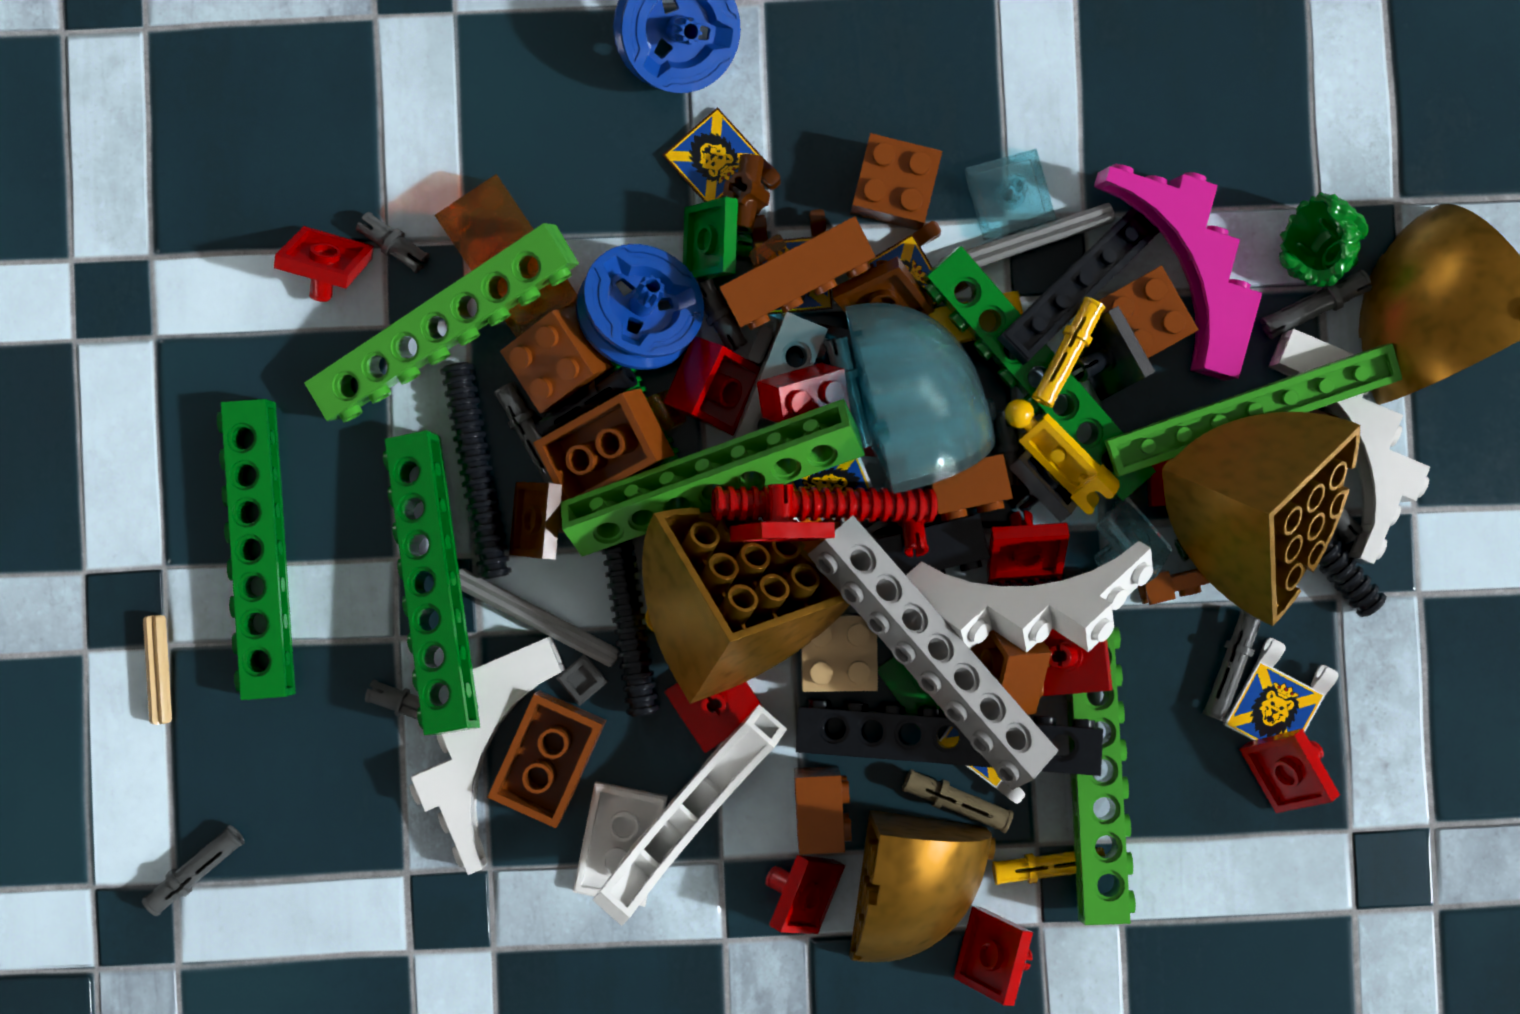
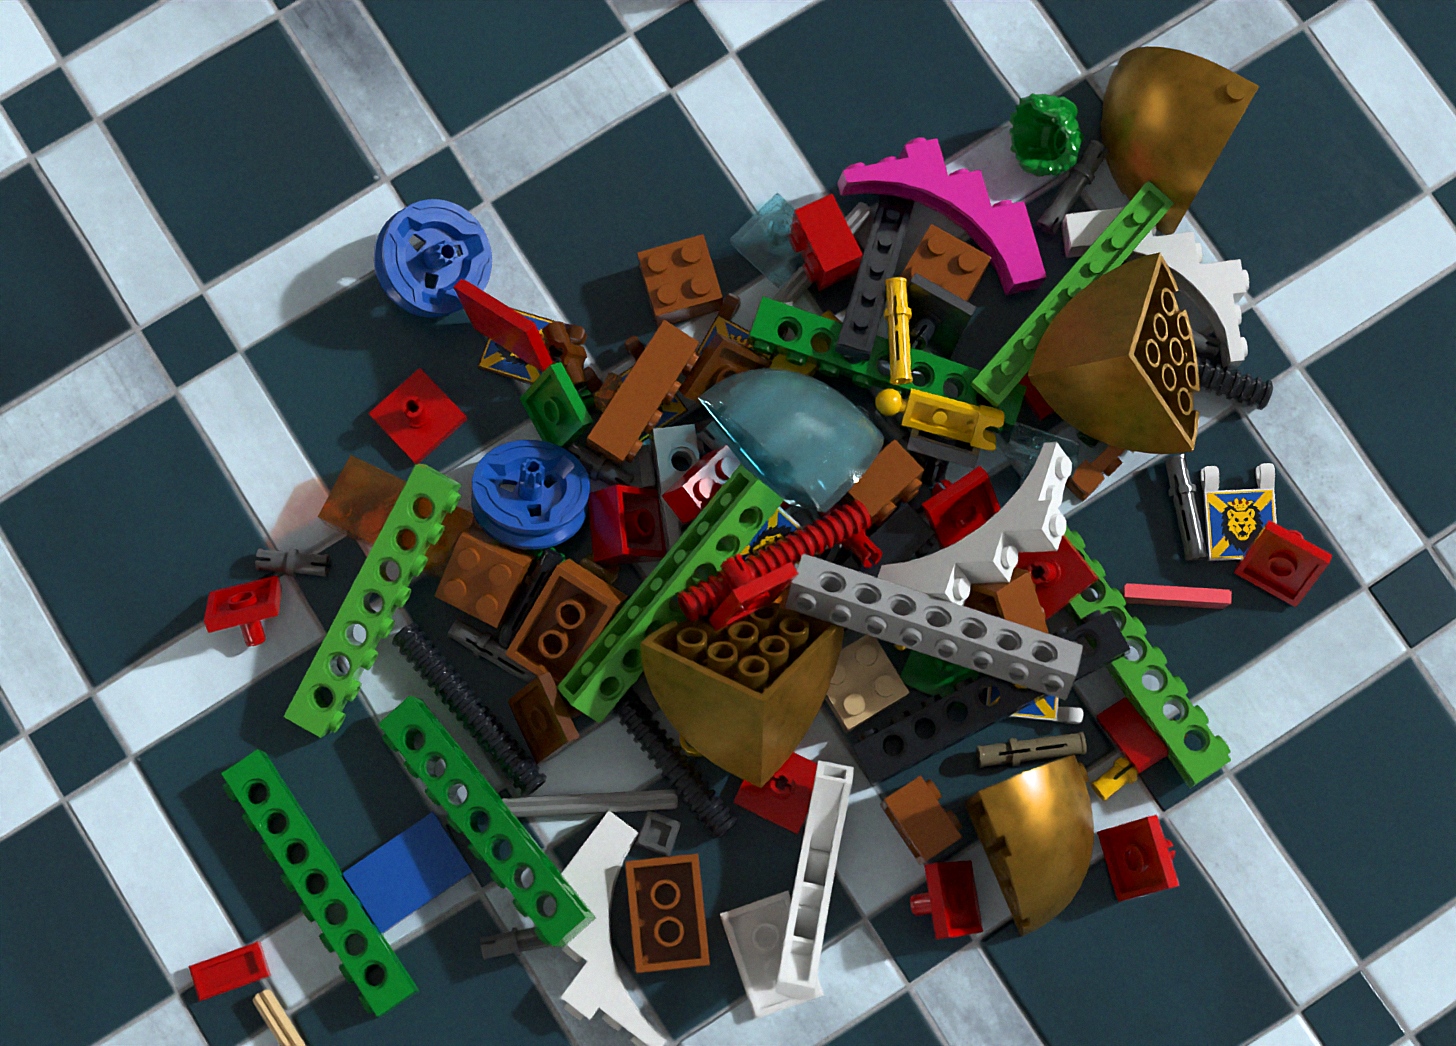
camera: 30 degrees left, 10 degrees down
none -> red tile [189,941,271,1001]
none -> blue tile [342,812,473,934]
none -> red tile [368,368,468,464]
none -> red tile [453,279,553,372]
none -> red brick [788,194,863,291]
none -> red tile [1096,697,1168,774]
none -> coral tile [1119,583,1232,609]

